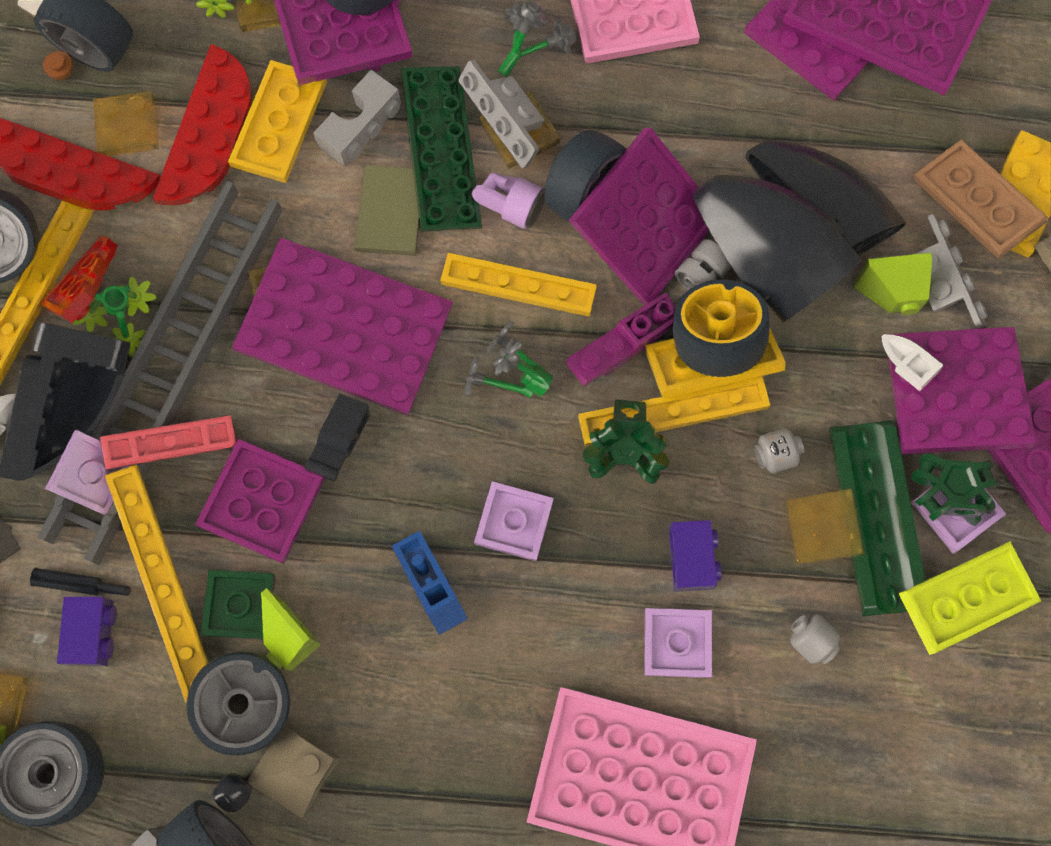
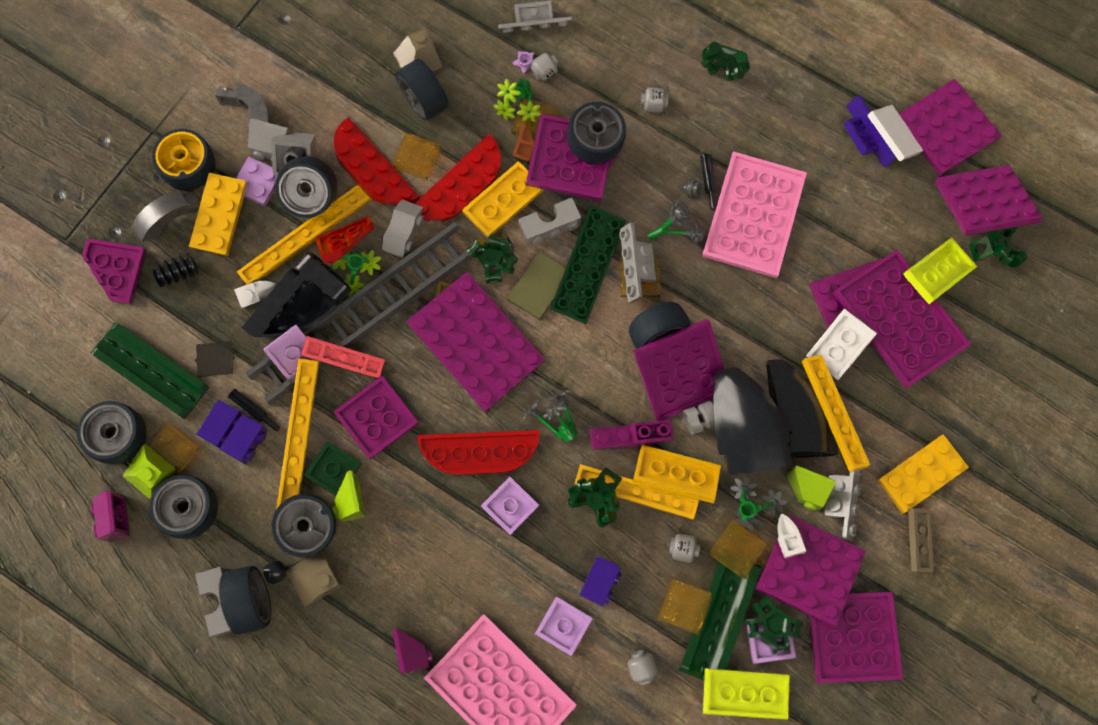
camera: 25 degrees right, 0 degrees up
dark orange plate [43,51,73,80] -> none
black piece [304,393,370,482] -> none
blue slope [392,530,468,635] -> none
yellow plate [440,253,597,317] -> none
lavender piece [472,173,545,230] -> none
wheel [673,279,770,377] -> none
medium nougat tile [914,139,1048,259] -> none
none -> dark purple brick [196,399,242,449]
none -> light grey brick [382,200,424,258]
none -> magenta slope [392,628,433,673]
none -> red plate [417,430,540,475]
none -> dark green piece [466,231,518,284]
none -> dark orange tile [512,122,535,162]
none -> clear yellow plate [709,520,767,579]
none -> dark grey plant [730,476,788,532]
none -> yellow plate [802,355,870,472]
none -> white tile [806,308,877,380]

